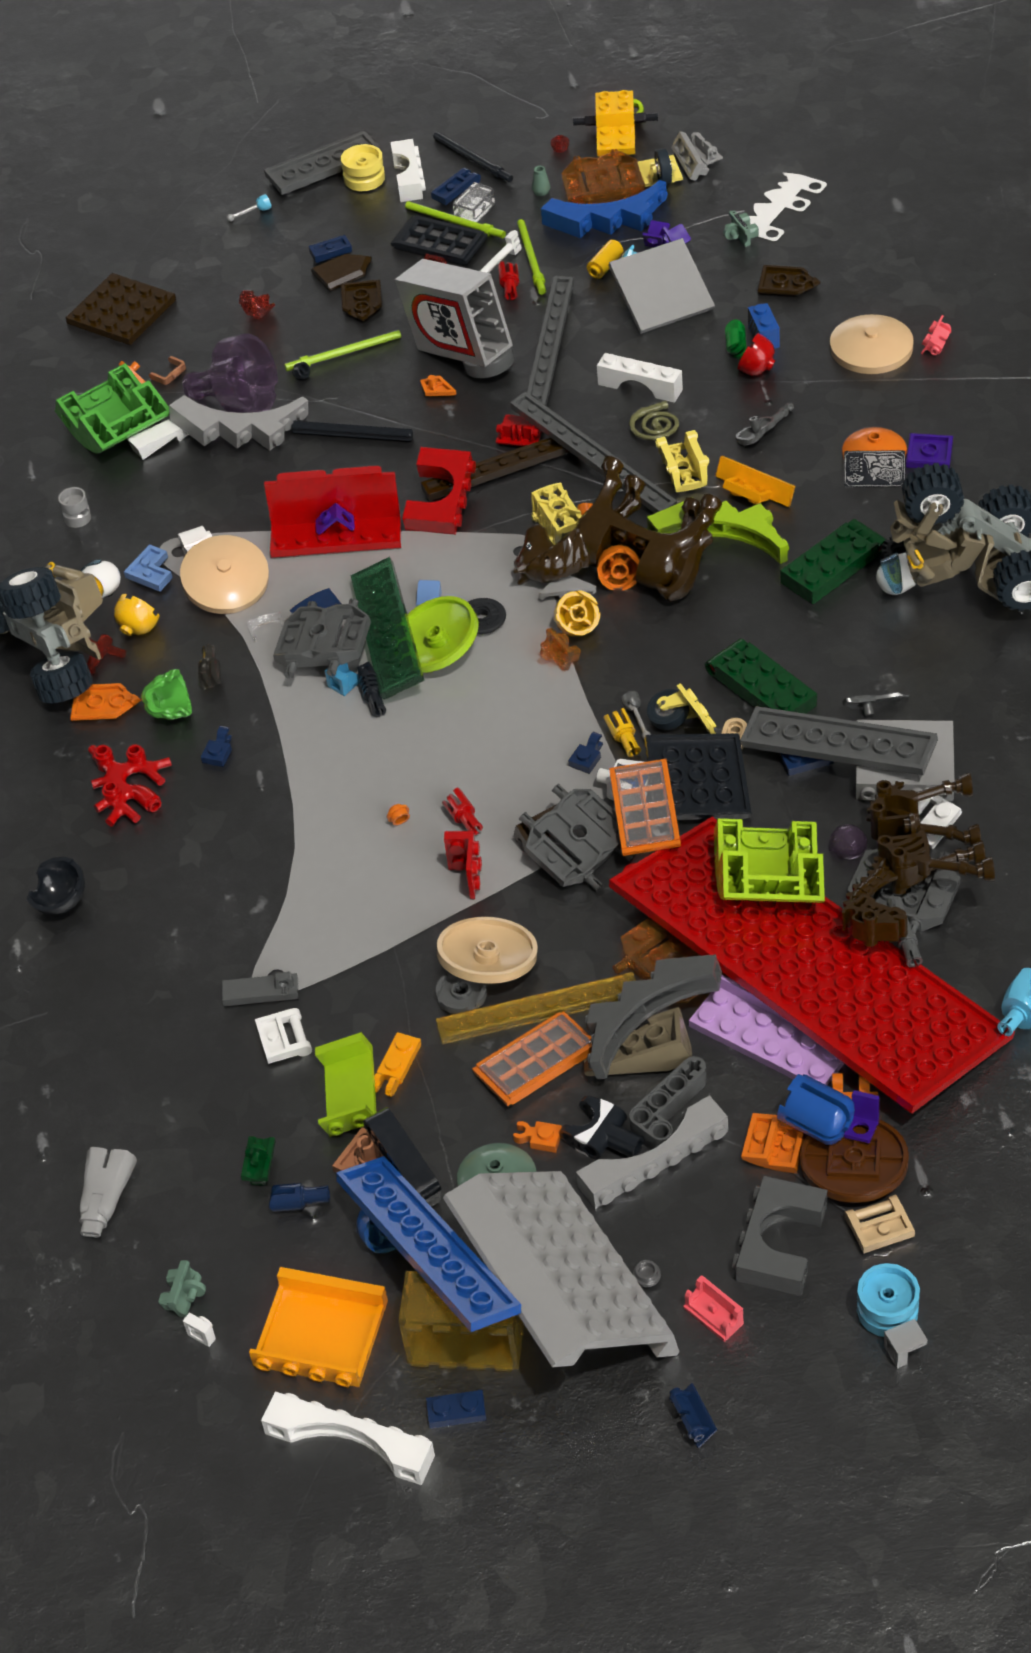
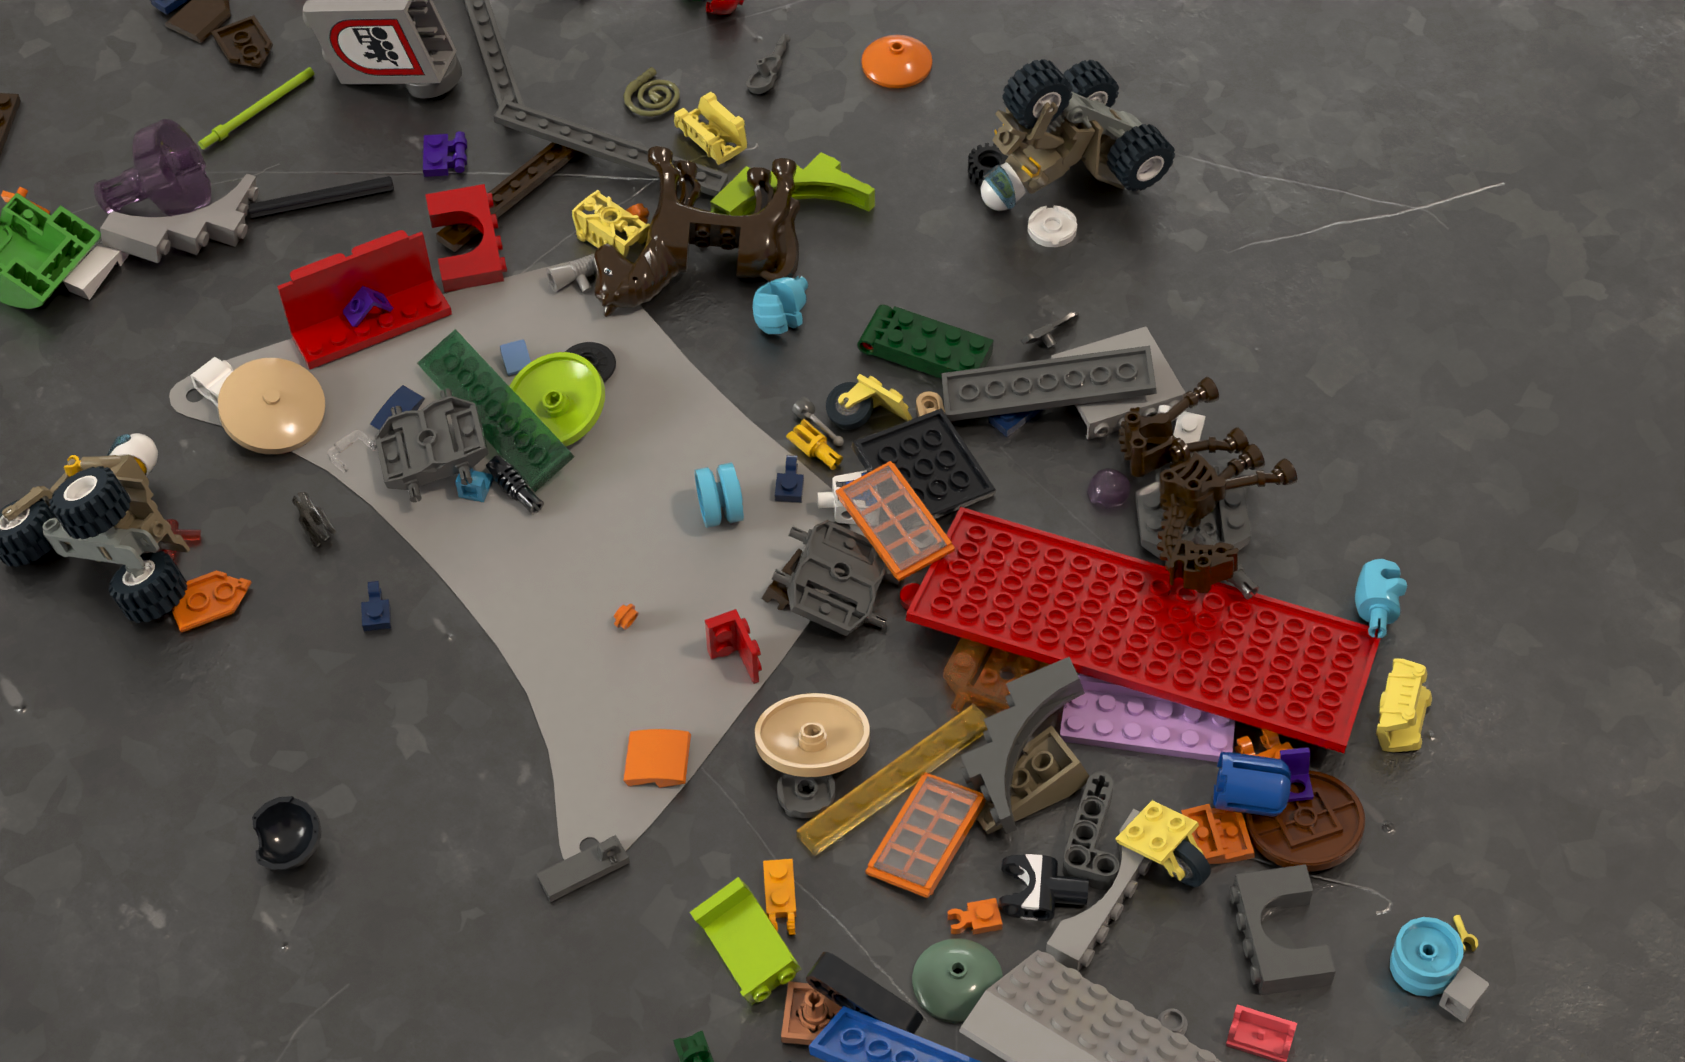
camera: 30 degrees left, 5 degrees up
light grey wheel [58,487,91,528] -> none
red plant [88,744,172,827] -> none
yellow cylinder [114,594,160,636] -> none
medium blue plate [124,544,173,592] -> none
bright green hair [141,669,192,720] -> none
nougat piece [149,356,186,385] -> none
clear red hair [239,290,275,319] -> none
white plate [255,1008,312,1064] -> none
black hinge [292,362,310,379] -> none
orange piece [420,375,456,397] -> none
red arm [442,788,483,835] -> none
red hinge [496,414,542,446] -> none
light grey tile [539,575,596,600] -> none
clear orange hips [540,628,581,671] -> none
yellow cylinder [554,591,600,636] -> none
white arch [597,353,683,403] -> none
orange cylinder [597,545,640,591] -> none
lime slope [714,818,825,903] -> none
light orange bracket [716,456,795,507] -> none
dark green hinge [780,519,886,605] -> none
black sticker [844,450,905,487] -> none
tan plate [844,1195,915,1254] -> none
dark purple tile [906,433,953,468] -> none
none -> dark purple plate [423,131,467,177]
none -> light grey piece [546,253,598,294]
none -> orange slope [623,729,691,788]
none -> medium azure wheel [694,462,744,528]
none -> medium azure piece [753,276,808,334]
none -> white tile [1028,205,1077,248]
none -> light yellow plate [1115,800,1211,887]
none -> light yellow piece [1376,659,1432,752]
none -> light yellow hand [1453,915,1478,954]

